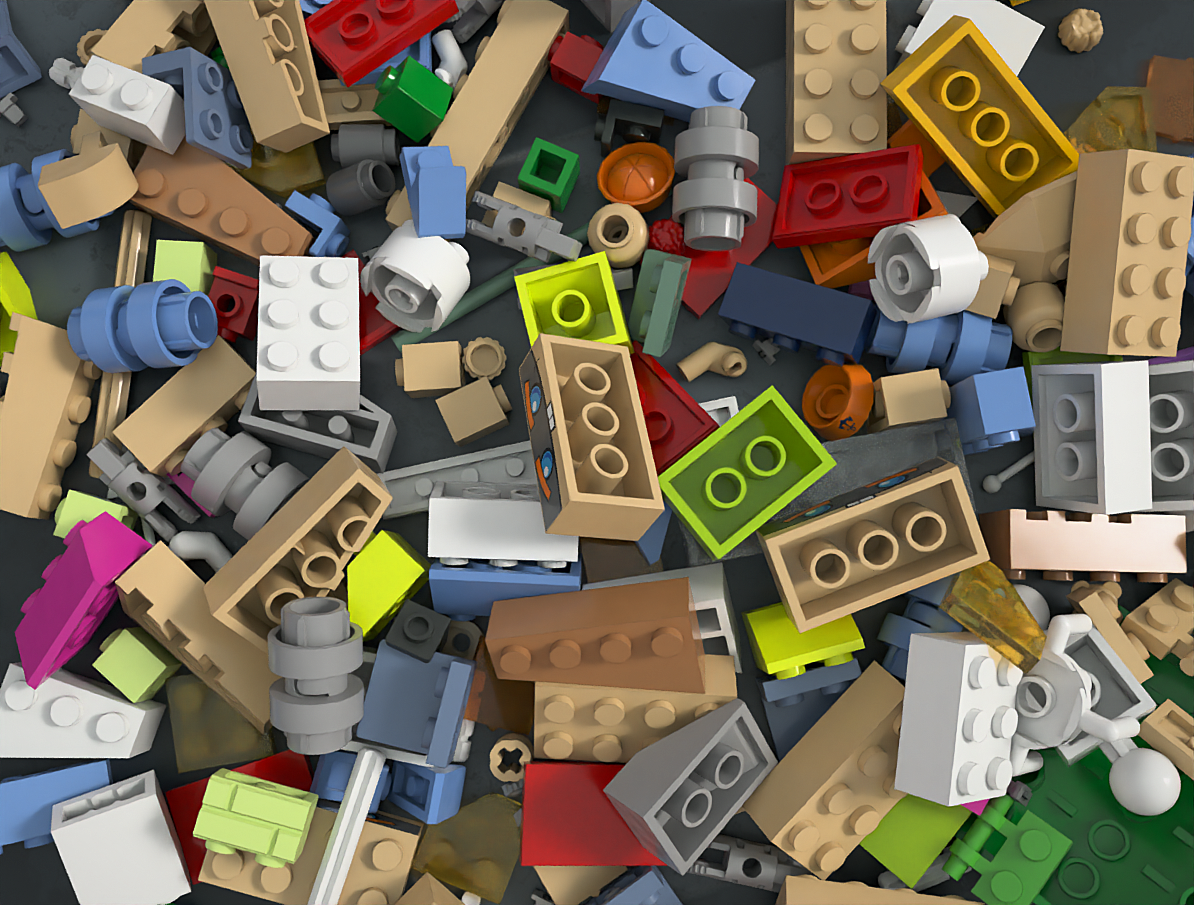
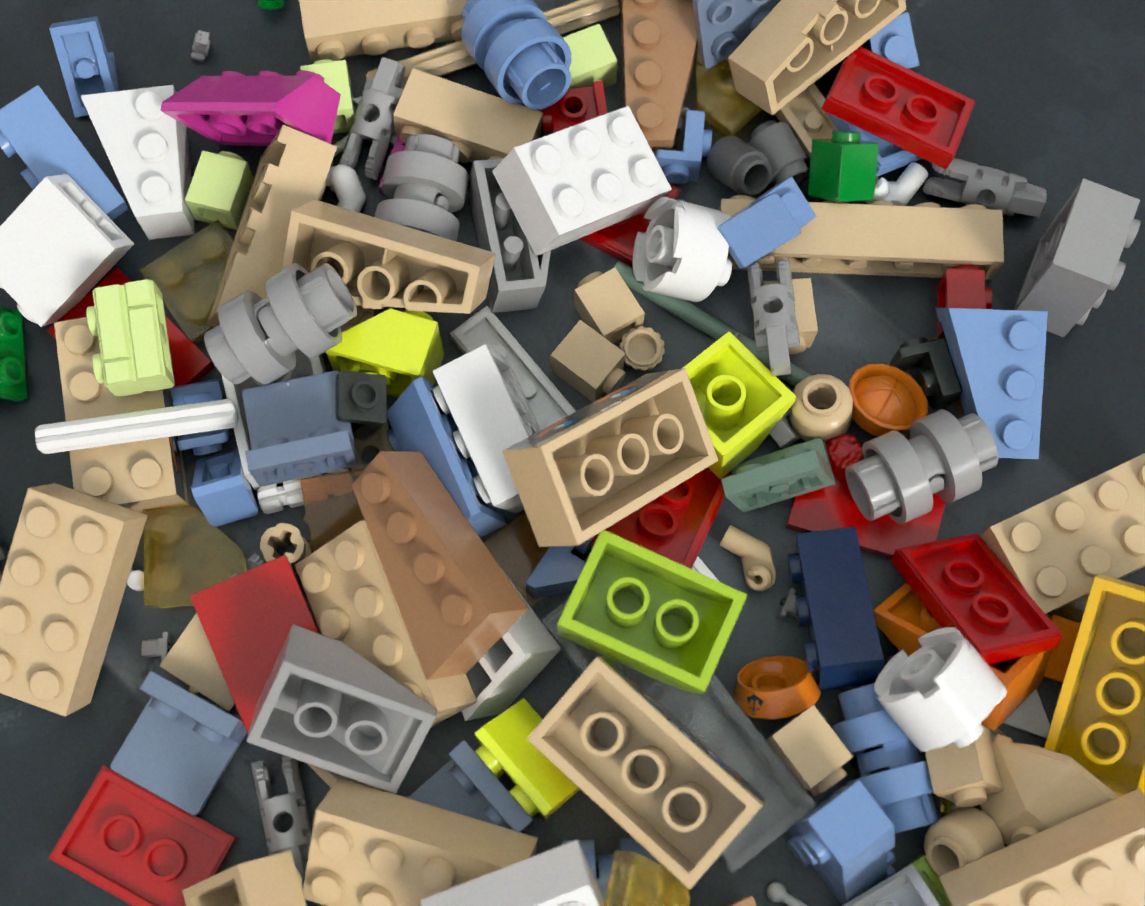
camera: 60 degrees right, 10 degrees down
green brick [517,137,580,213] -> none

